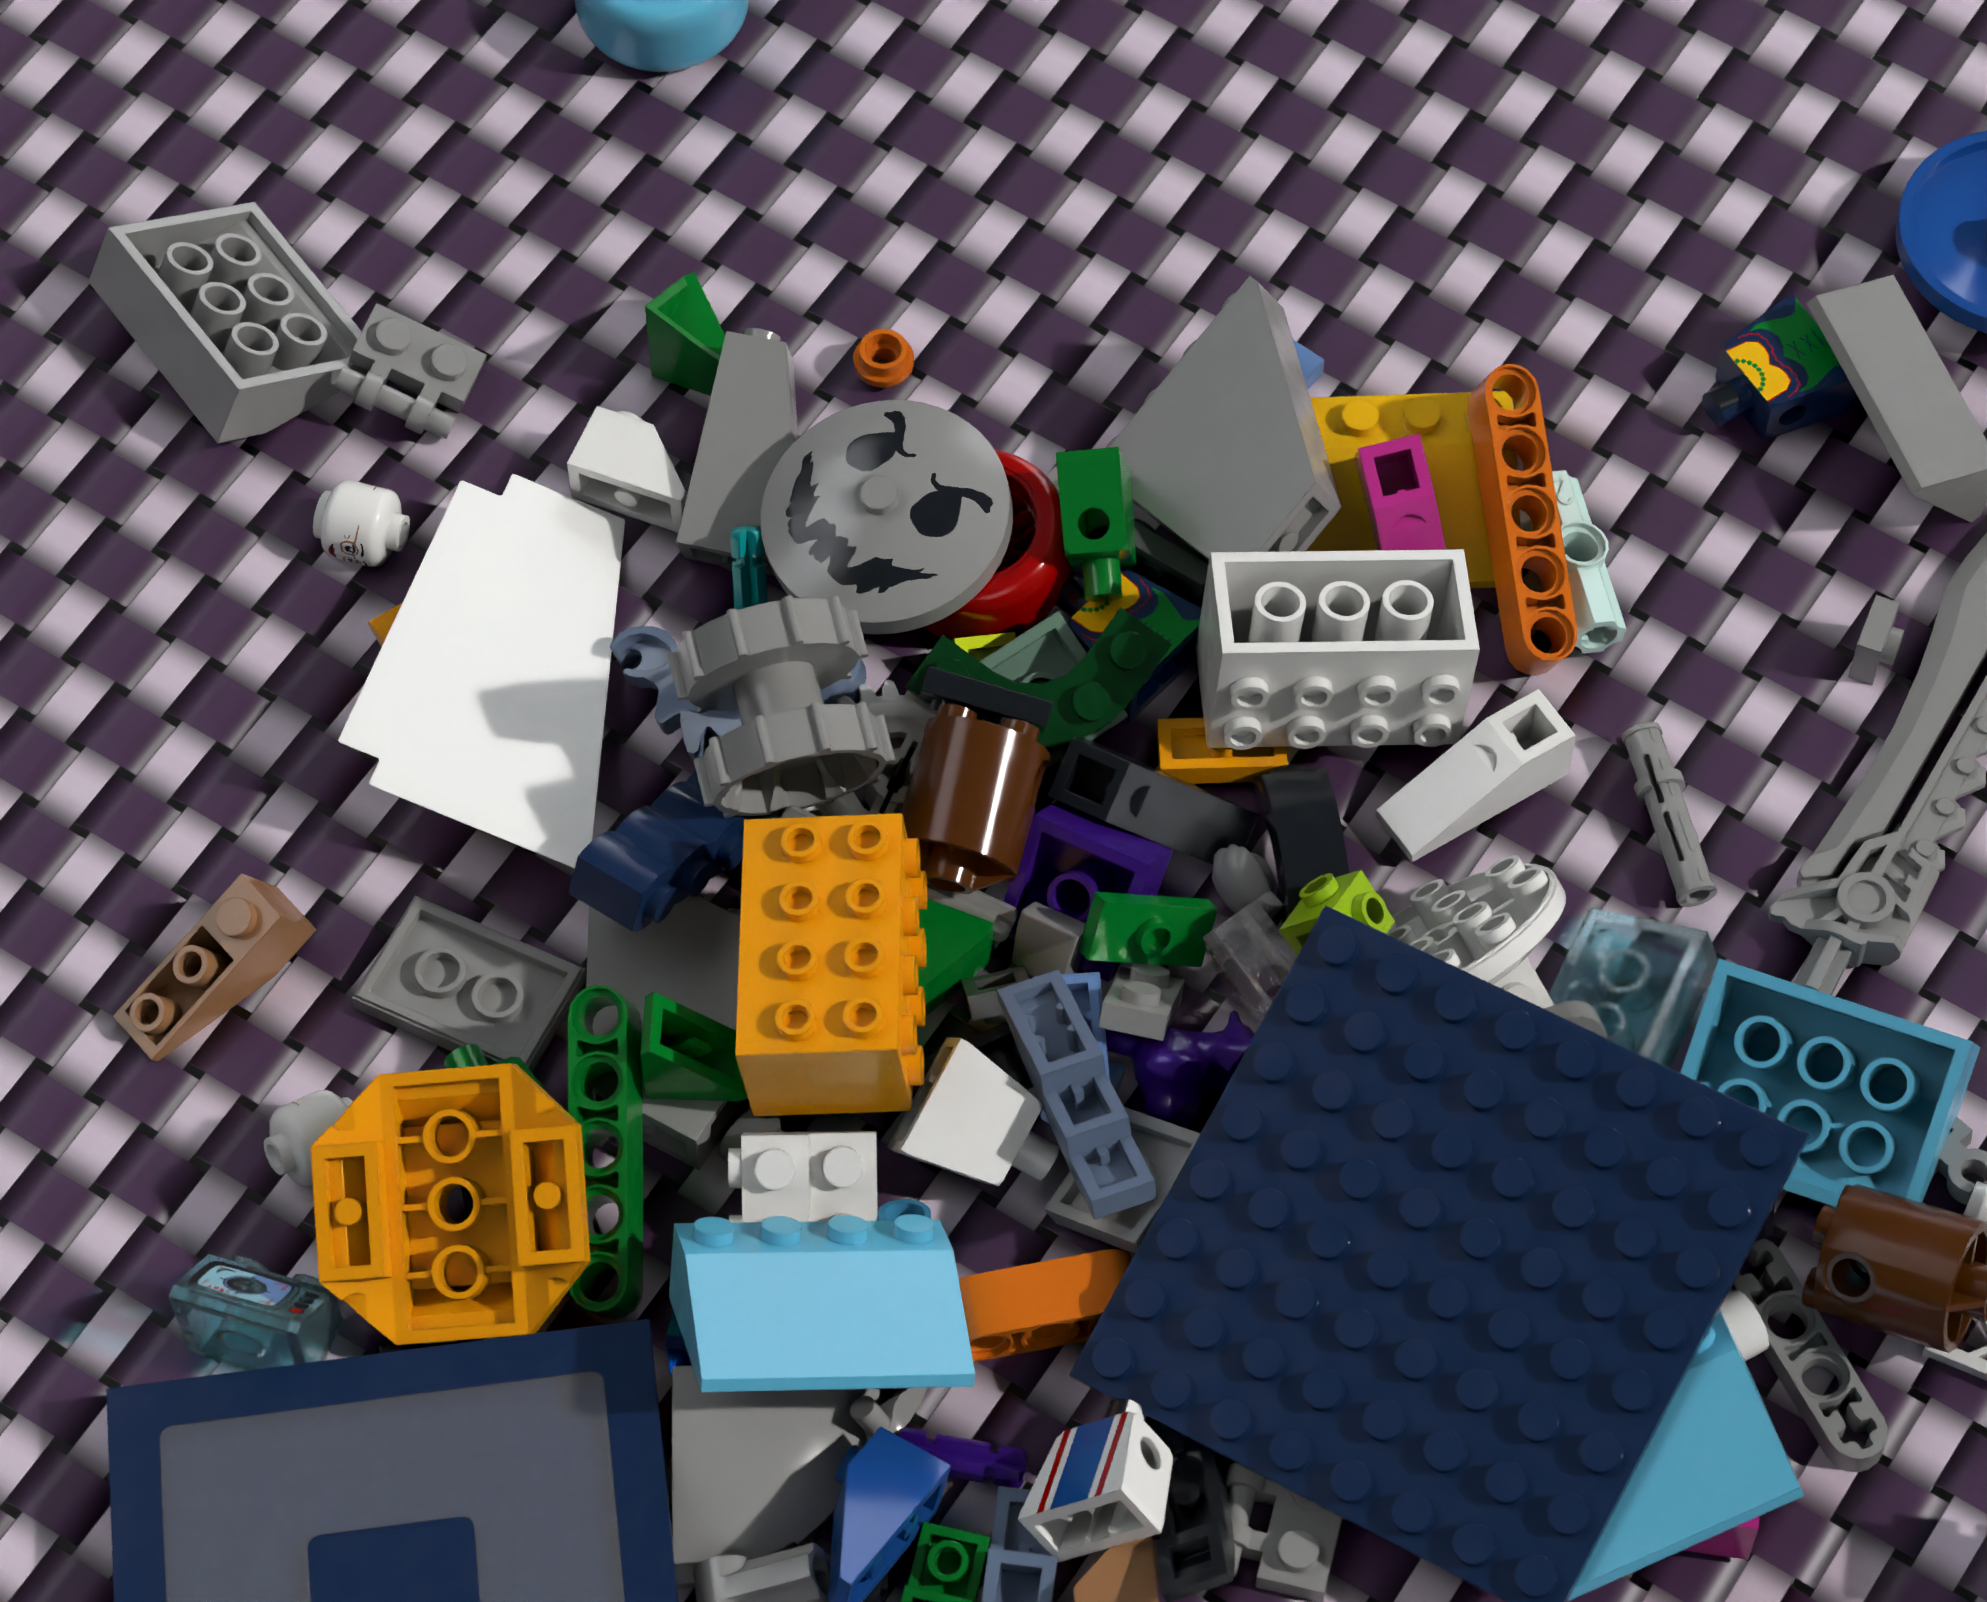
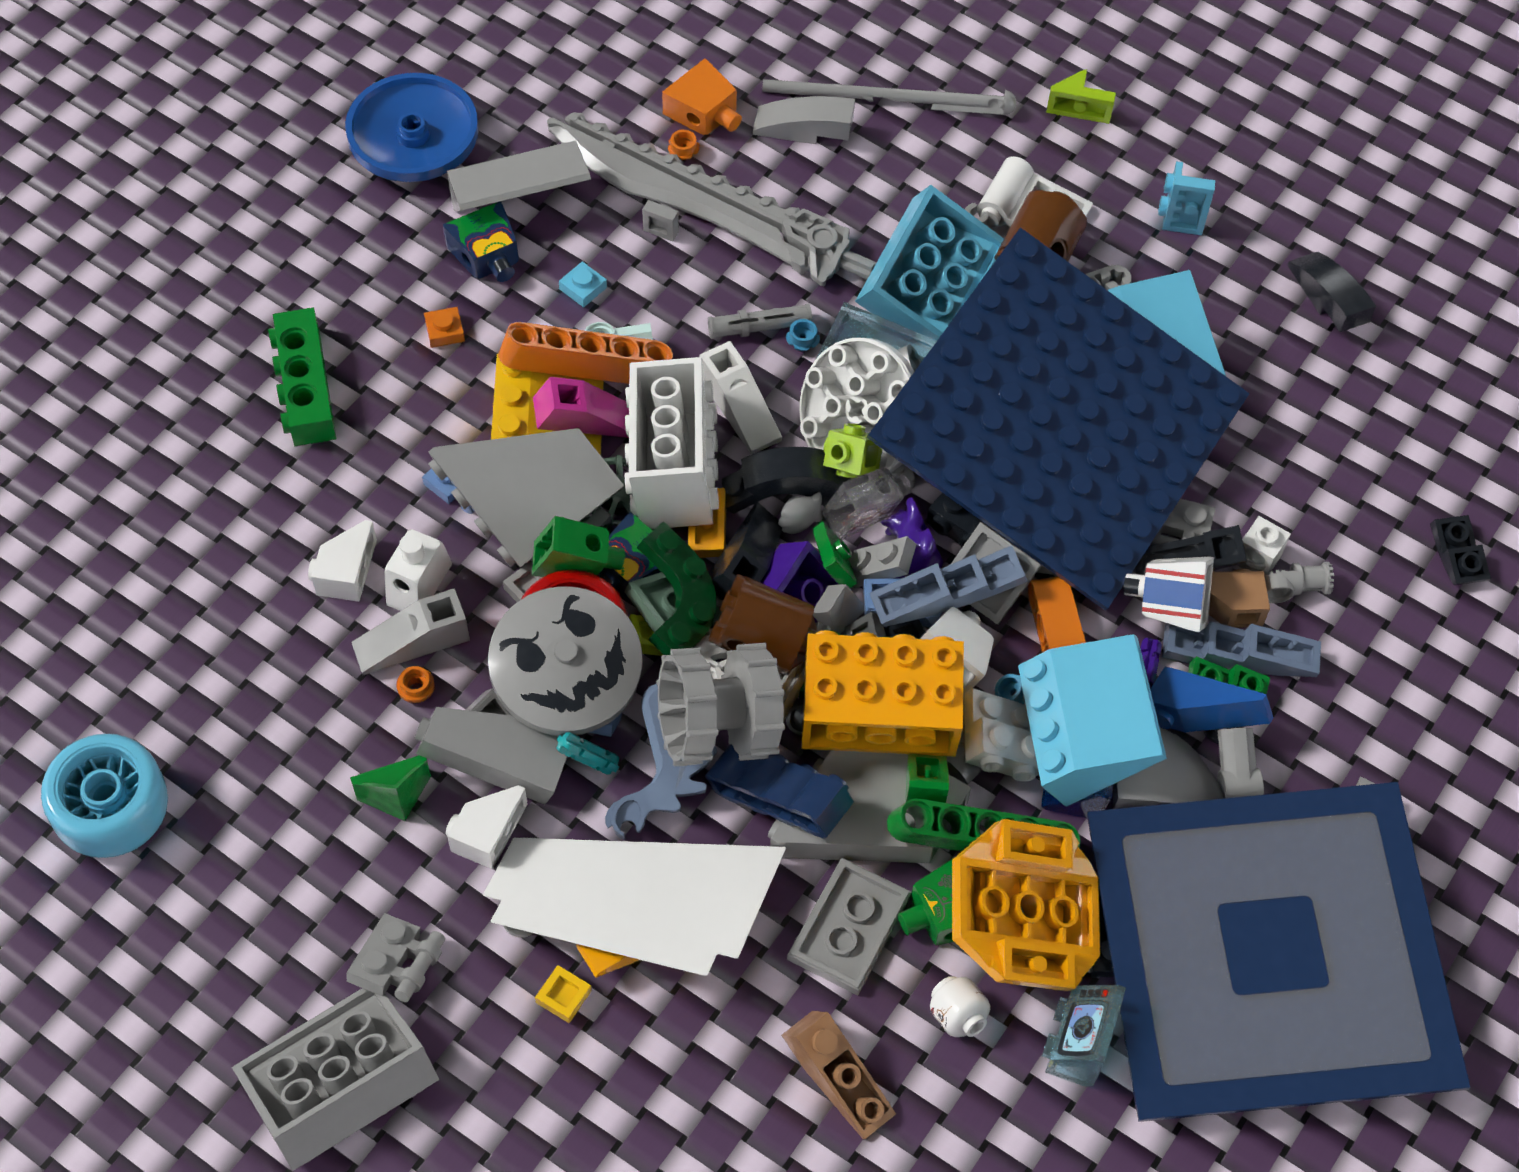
camera: 90 degrees left, 0 degrees up
white head [313,480,410,567] -> none
black plate [919,666,1053,733] -> none
none -> green brick [268,307,337,447]
none -> white slope [308,520,377,602]
none -> light grey slope [351,588,470,675]
none -> white torso [384,529,452,611]
none -> orange plate [424,306,465,348]
none -> yellow plate [535,965,592,1023]
none -> medium azure plate [559,261,607,308]
none -> dark azure plate [786,319,820,351]

